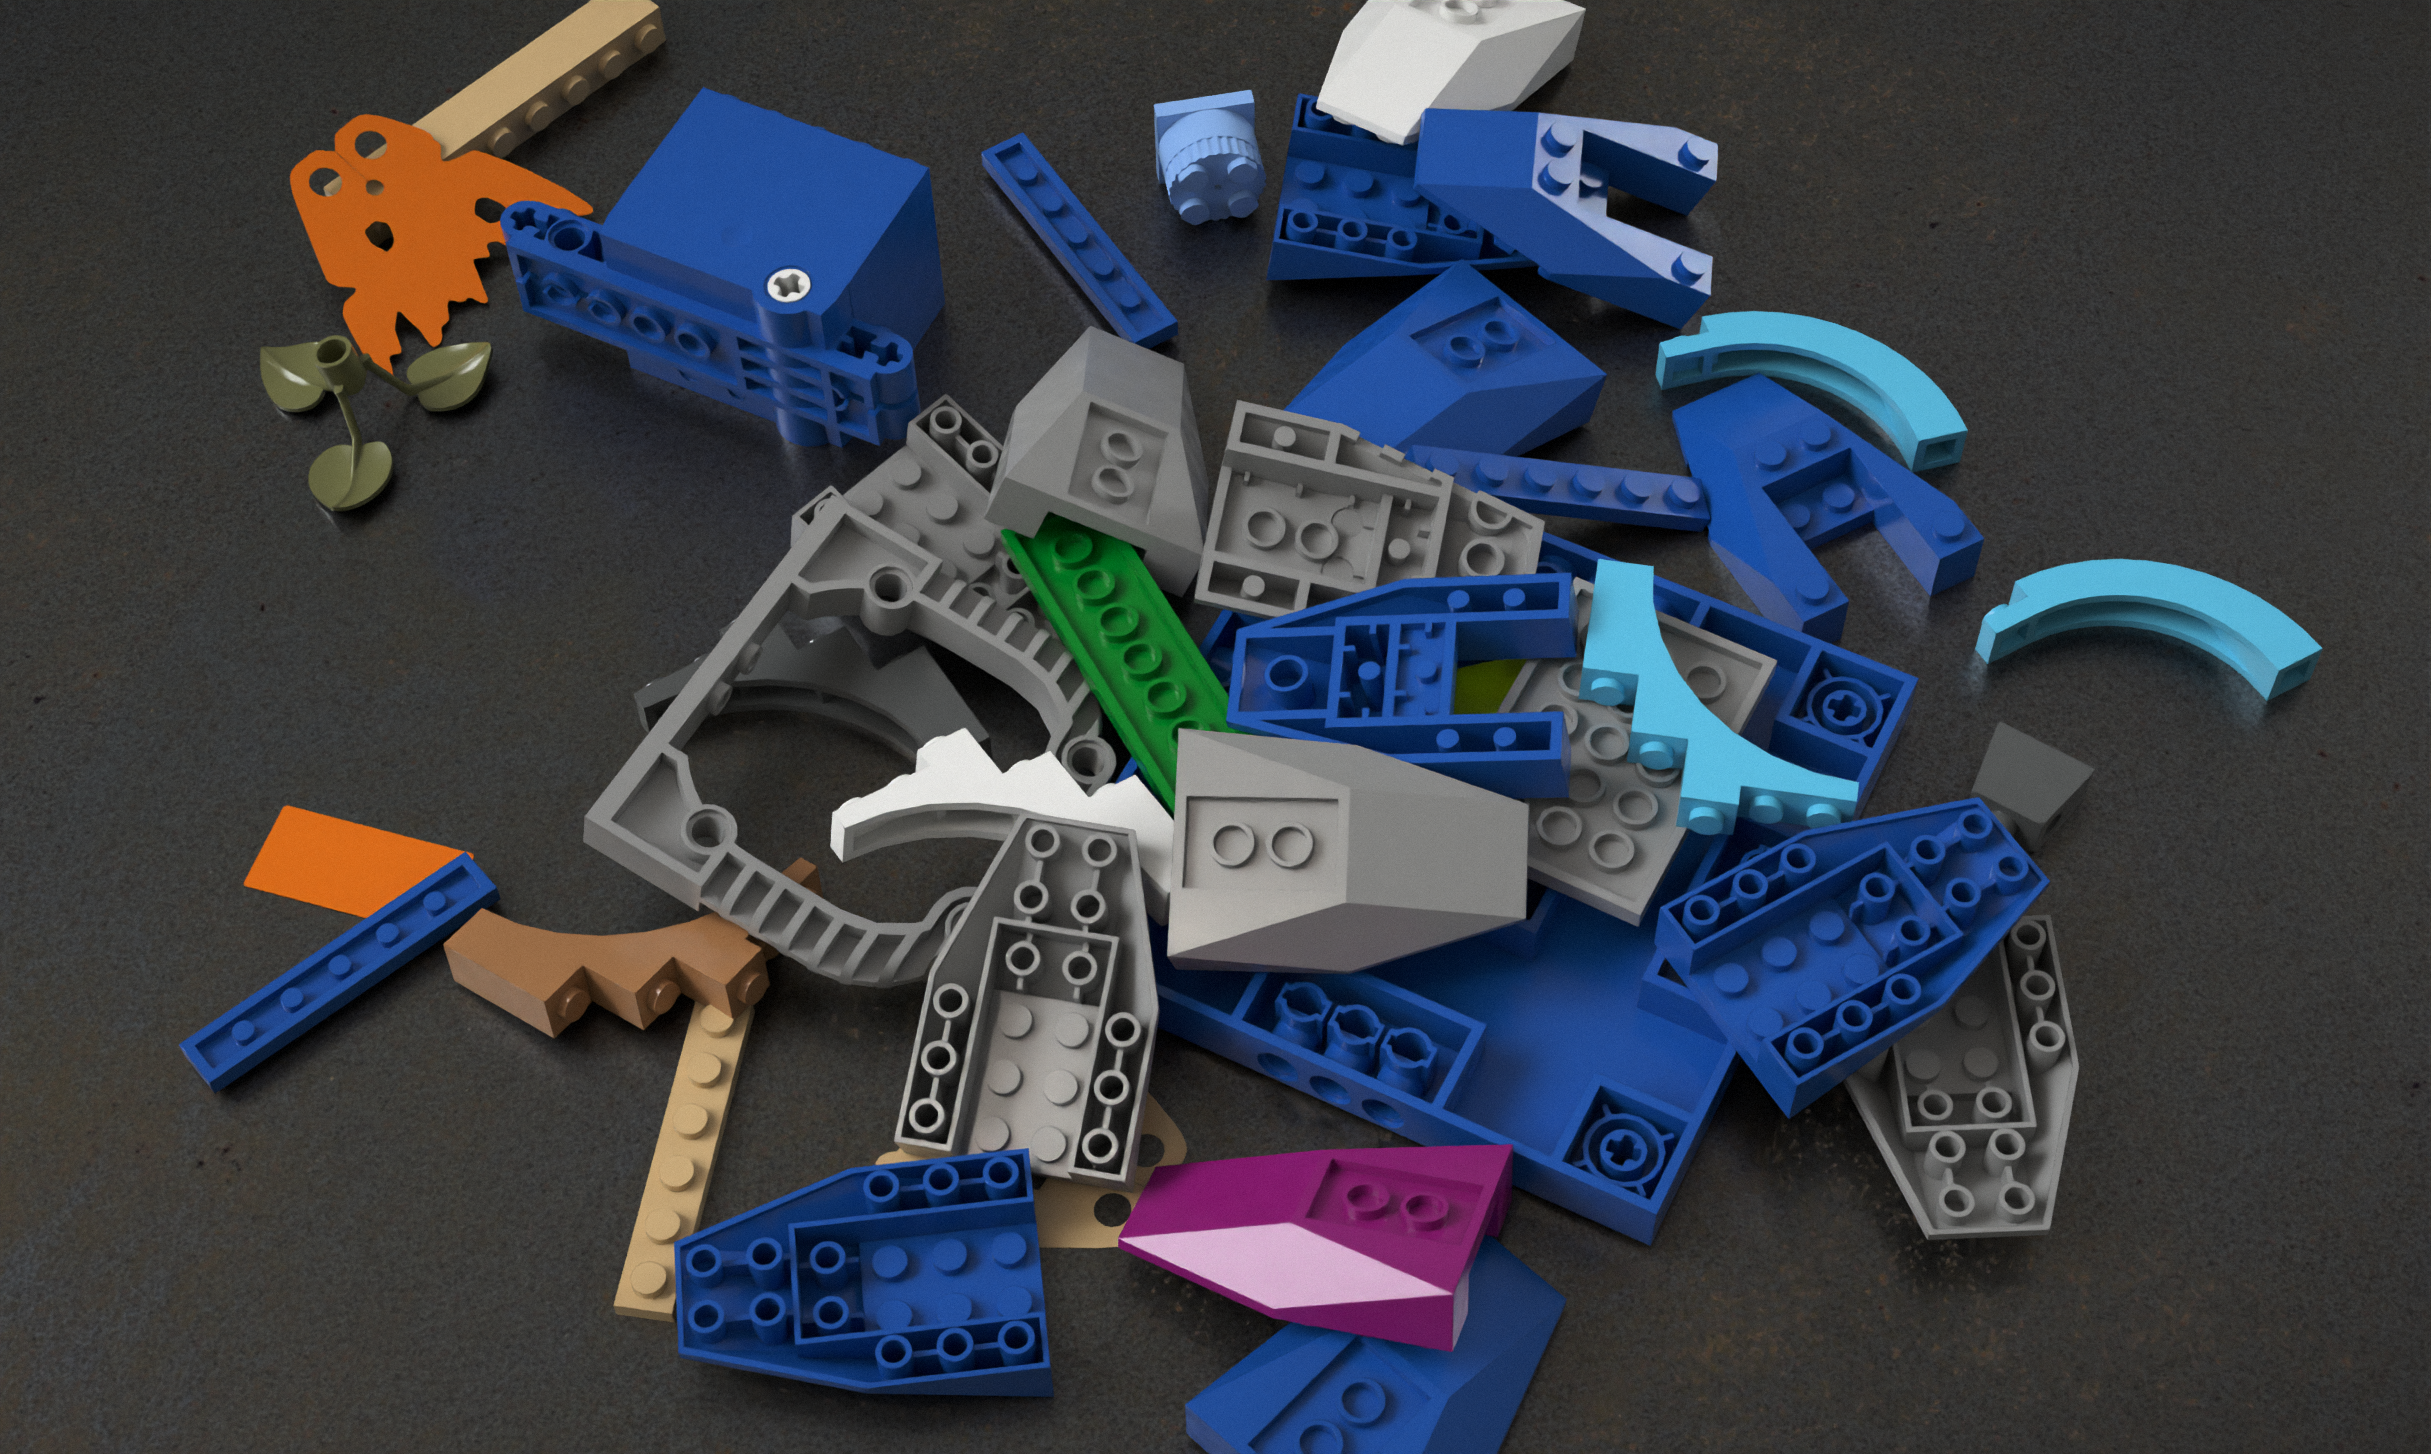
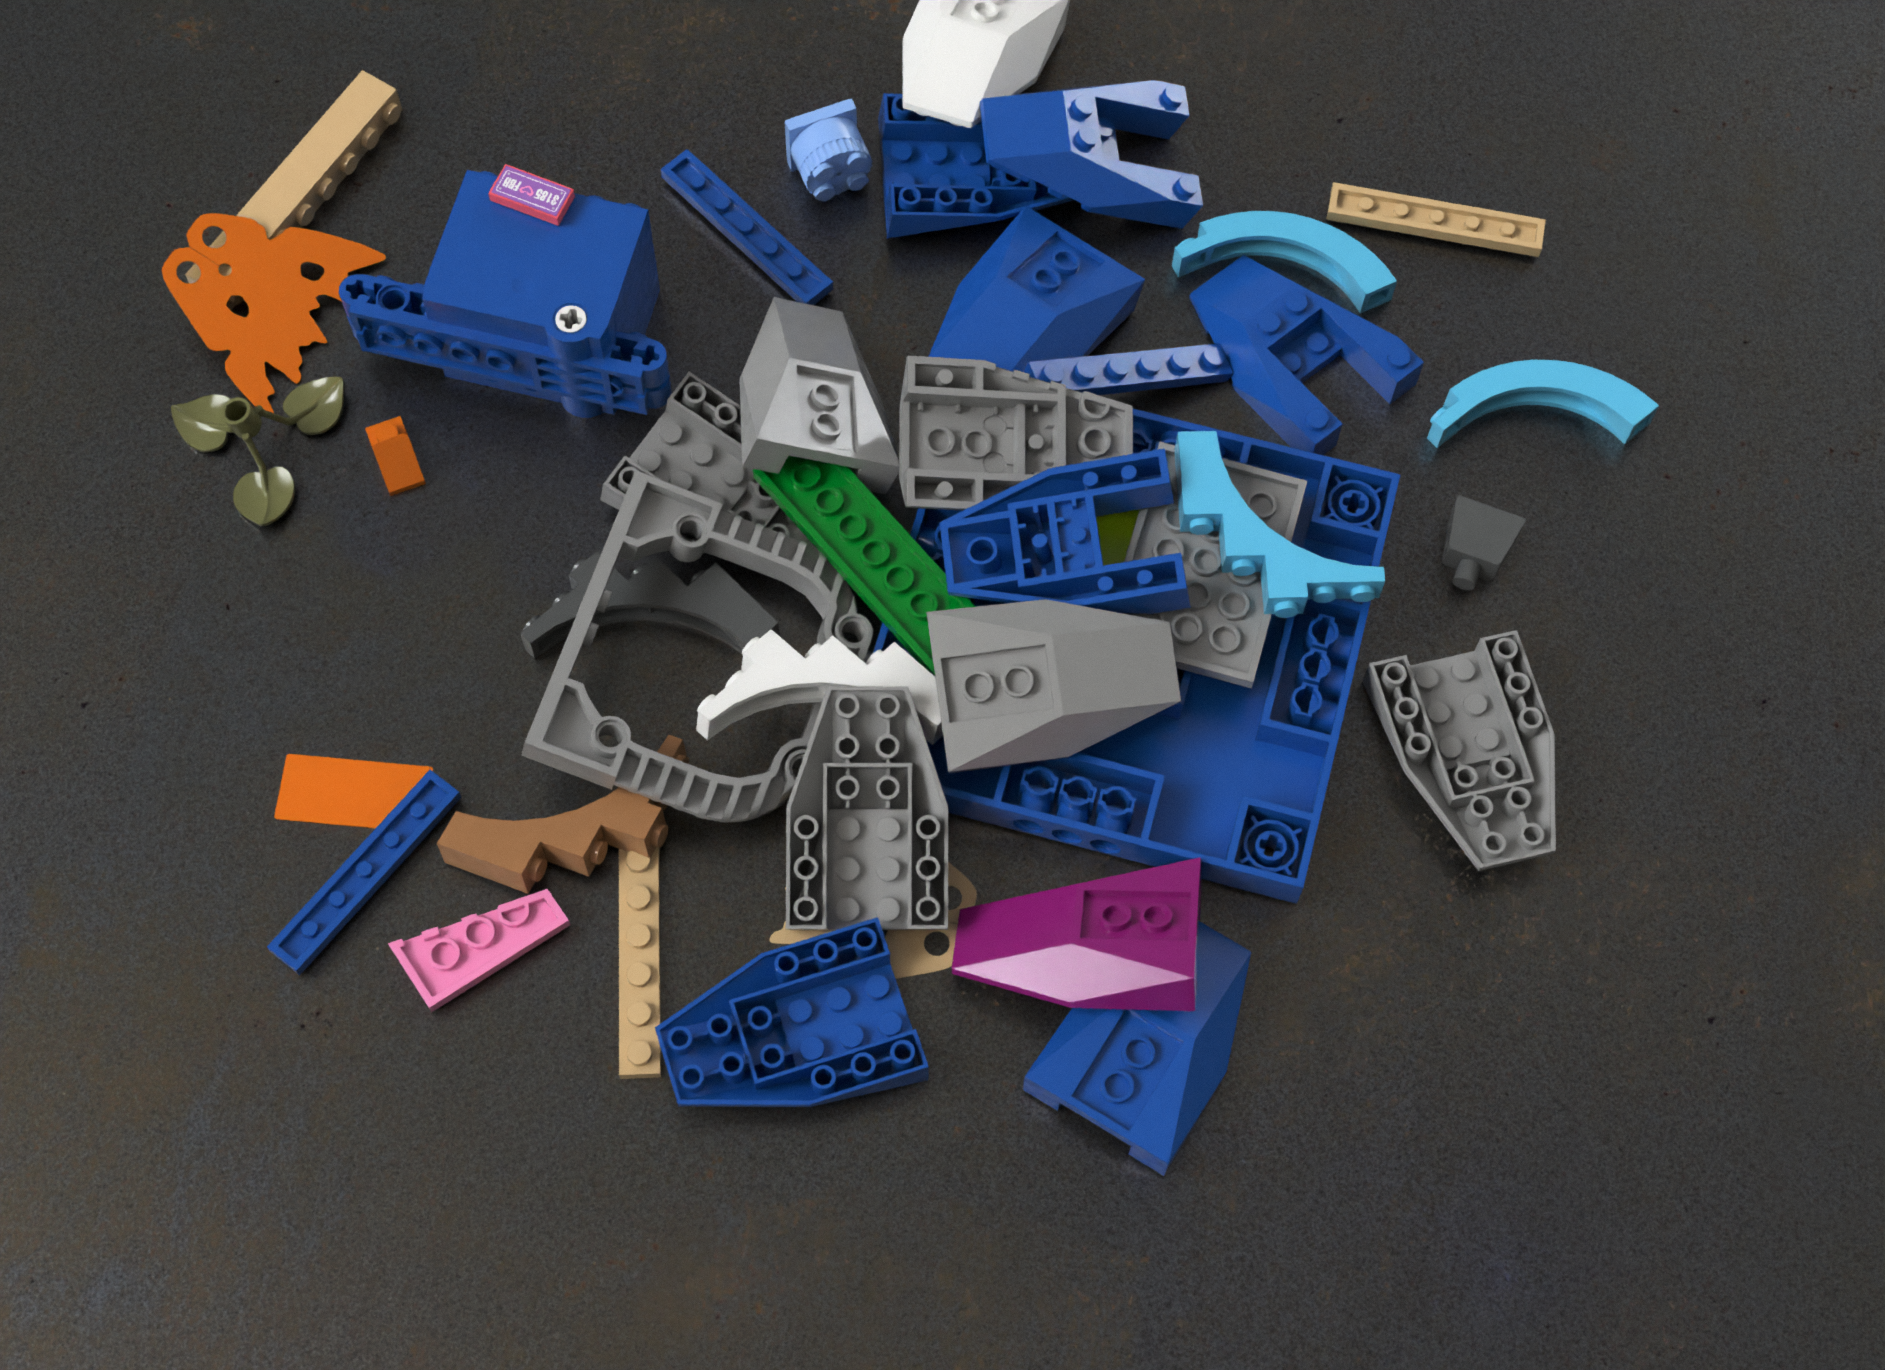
camera: 15 degrees left, 10 degrees up
blue wedge [1654,797,2050,1119] -> none
none -> orange slope [365,416,426,496]
none -> bright pink wing [388,889,570,1012]
none -> tile [488,164,575,226]
none -> tan plate [1326,182,1546,257]

